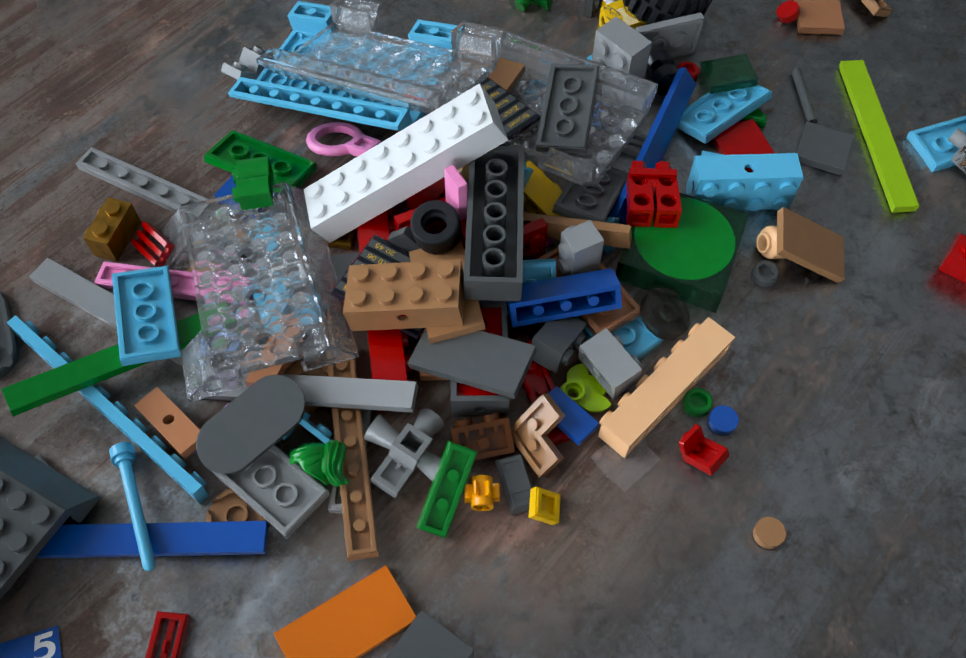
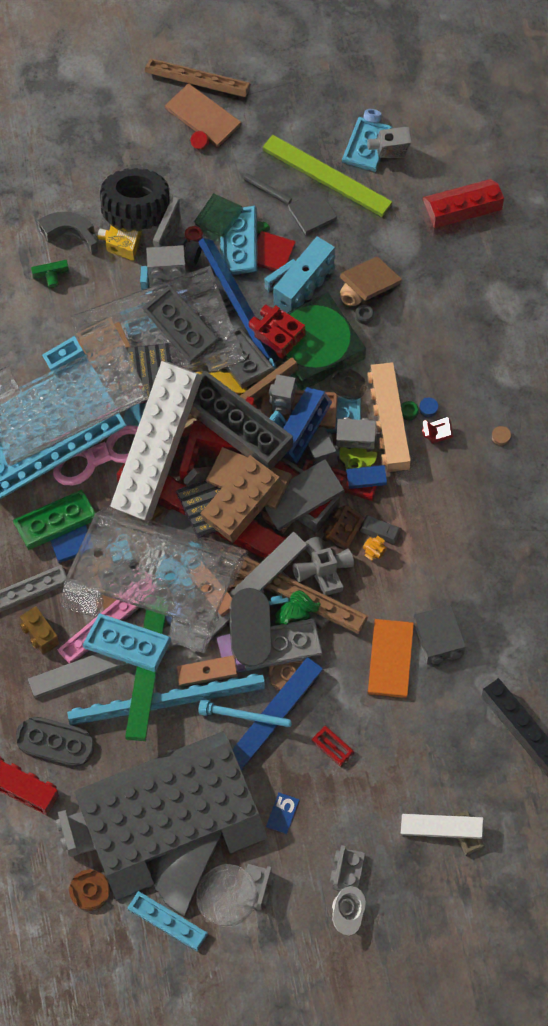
camera: 50 degrees left, 5 degrees up
red tile [131,221,175,267] -> none
green brick [232,156,274,210] -> none
black tyre [410,200,462,254] -> none
green tile [416,440,478,538] -> none
bright pink tile [444,165,468,221] -> none
medium nougat plate [510,394,565,478] -> none
yellow tile [529,486,561,525] -> none

